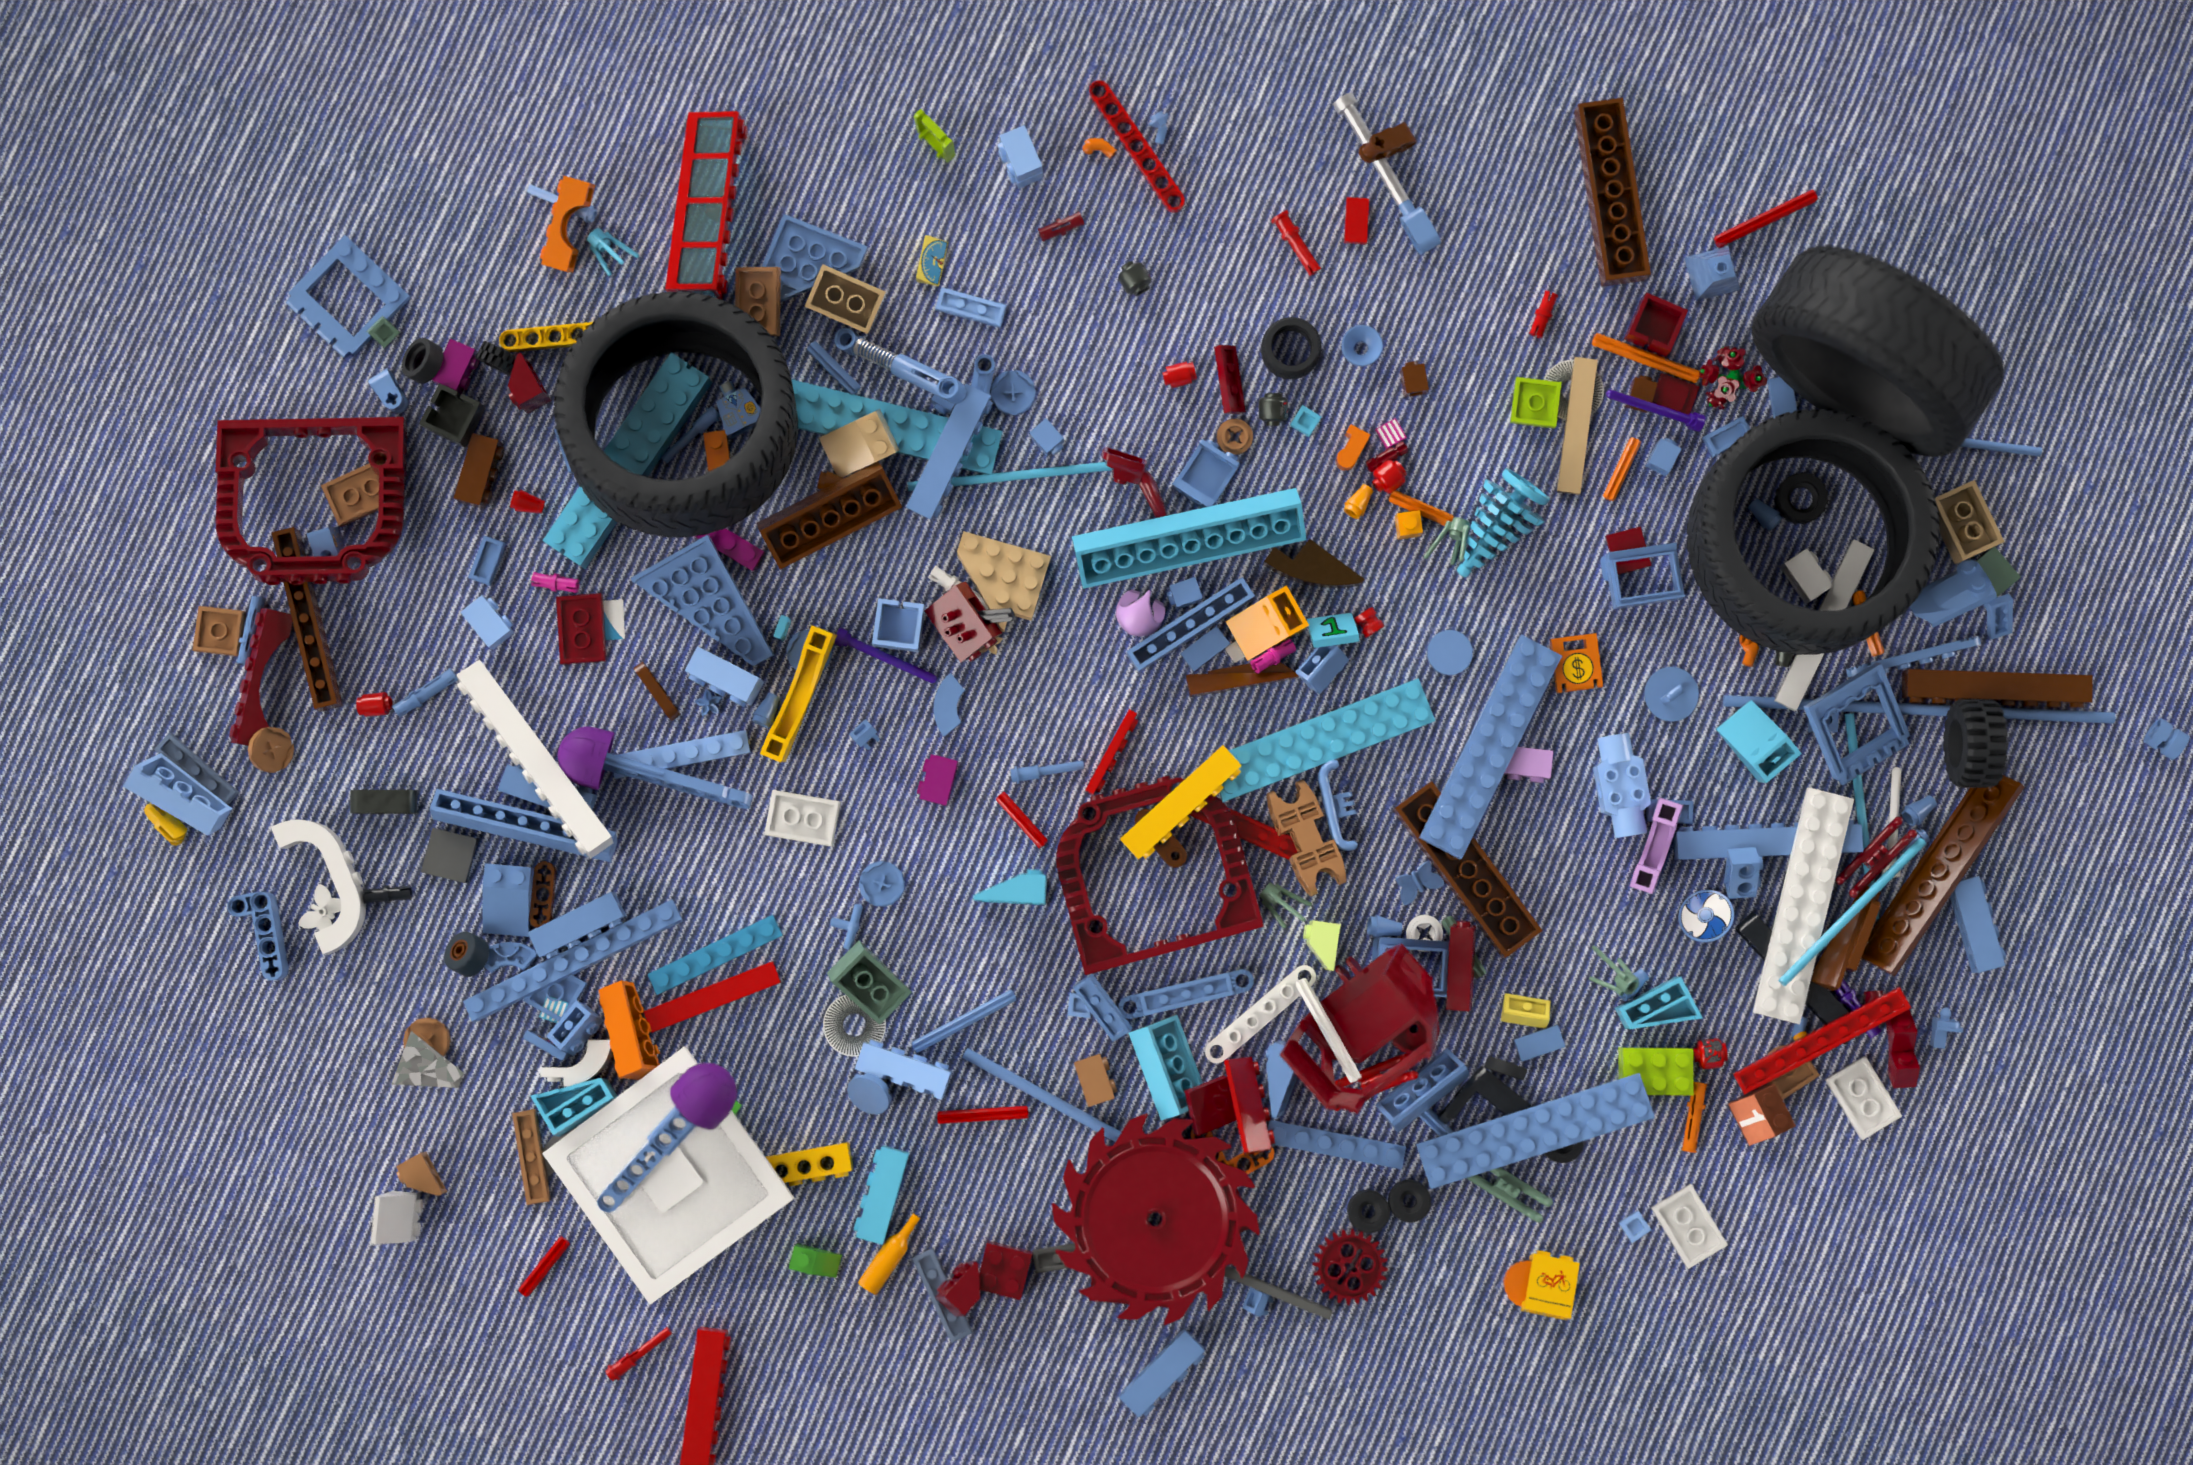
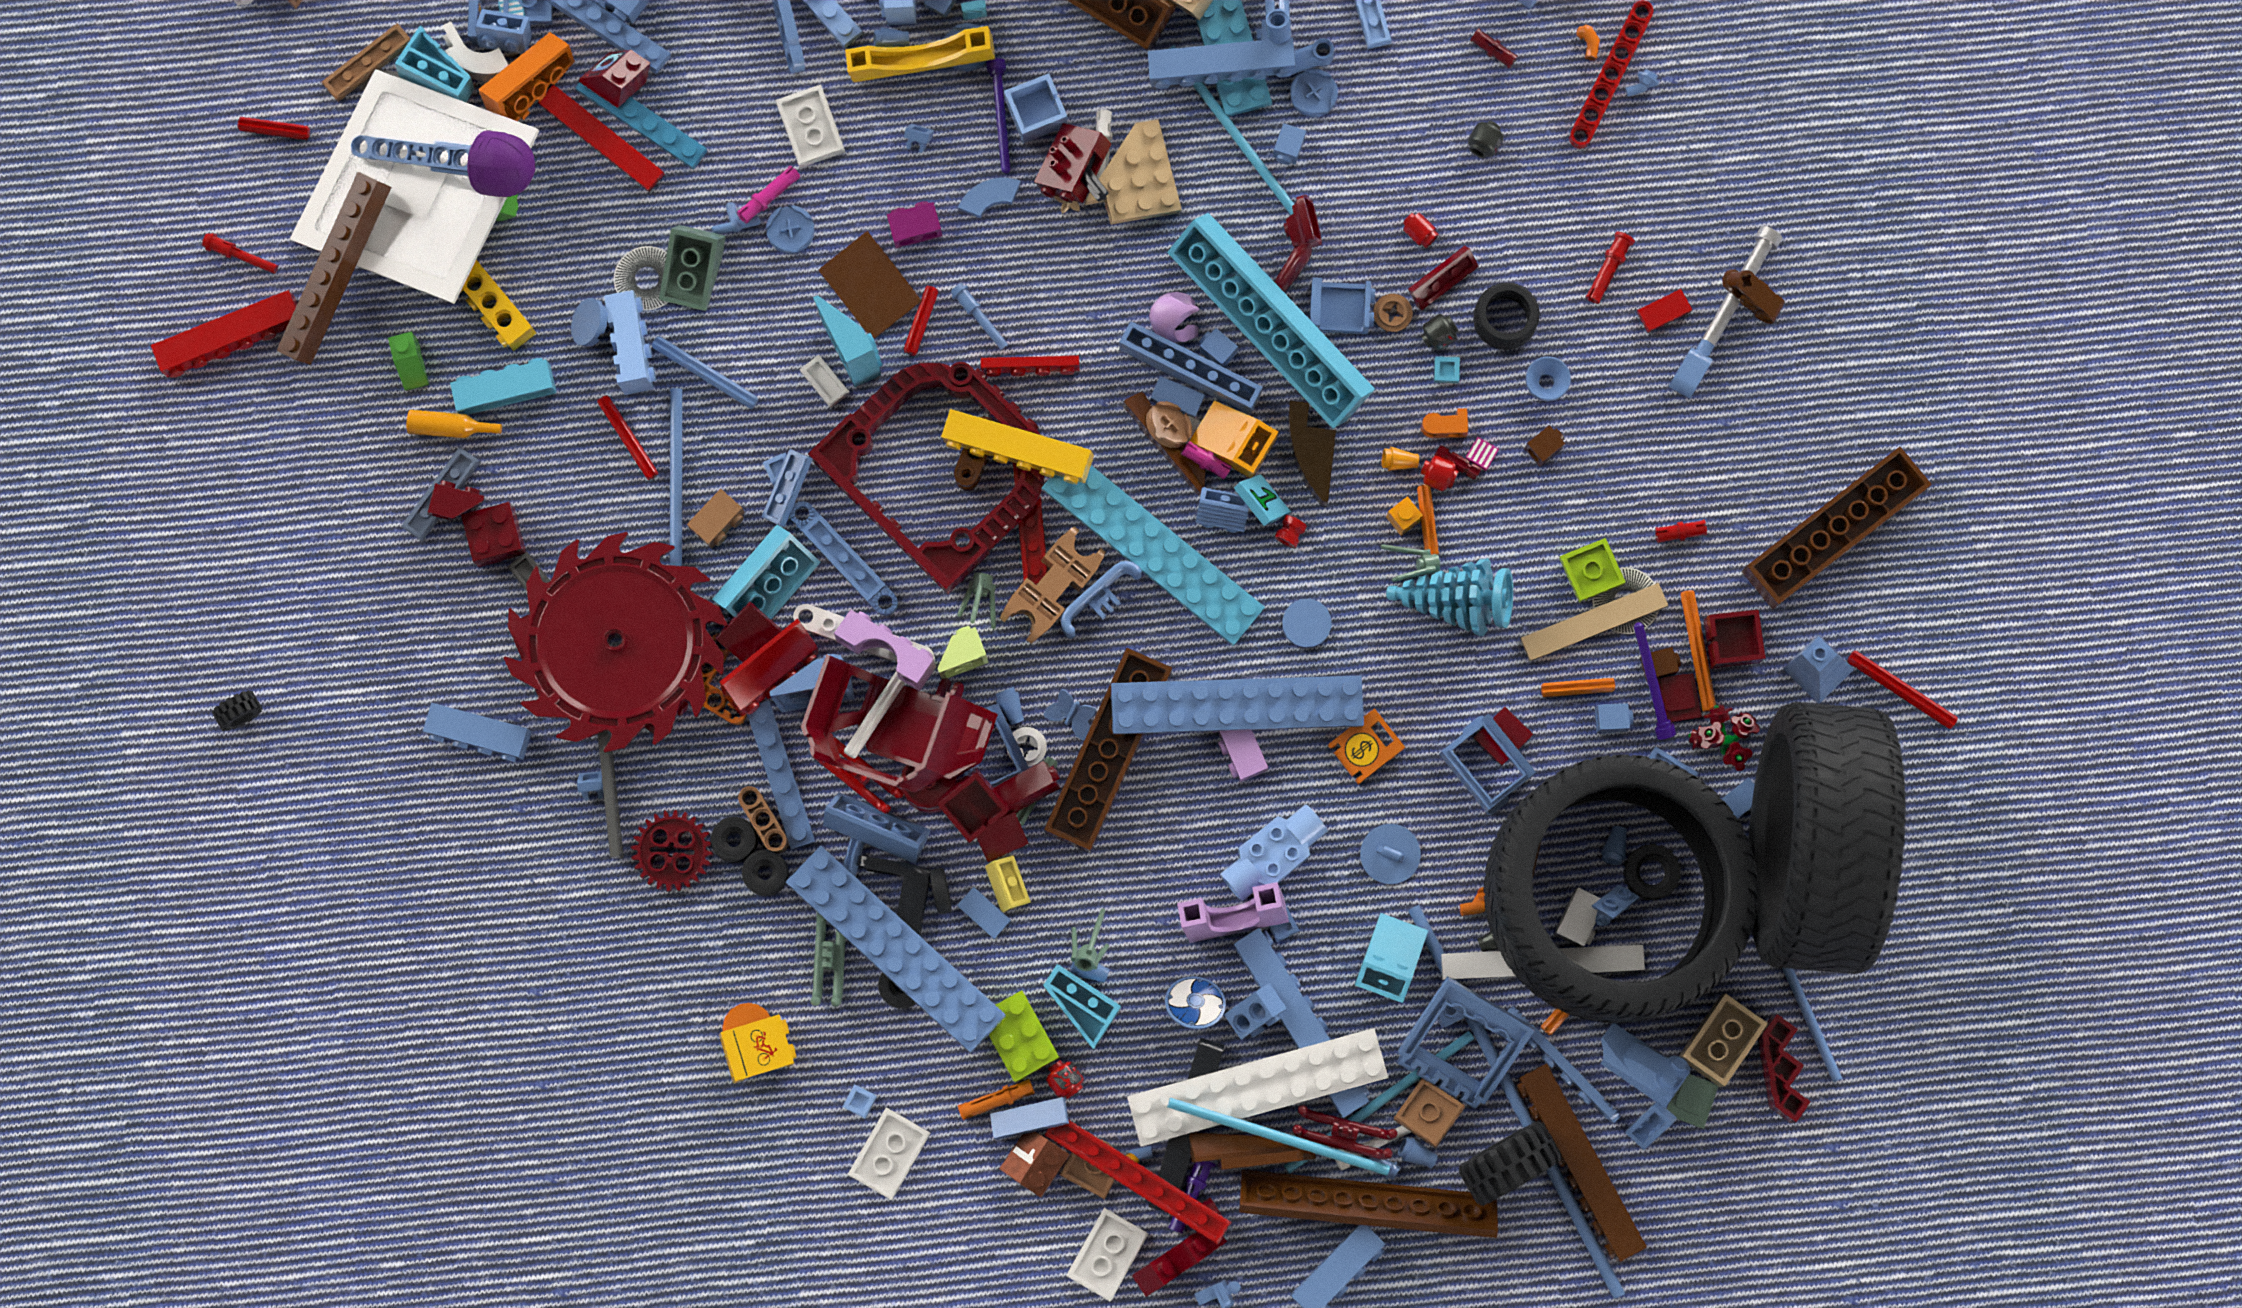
camera: 60 degrees right, 5 degrees down
none -> reddish brown brick [276,172,392,365]
none -> dark red slope [579,50,650,108]
none -> dark pink pin [736,166,800,224]
none -> medium nougat beam [738,786,789,854]
none -> white tile [800,355,850,408]
none -> reddish brown sticker [818,231,922,339]
none -> lavender arch [834,610,936,691]
none -> dark red piece [937,768,1009,843]
none -> dark red piece [976,810,1029,862]
none -> tile [990,1097,1069,1140]
none -> medium nougat tile [1146,401,1192,448]
none -> medium nougat tile [1394,1078,1465,1148]
none -> medium blue hinge [1592,885,1640,926]
none -> dark red brick [1757,1014,1811,1123]

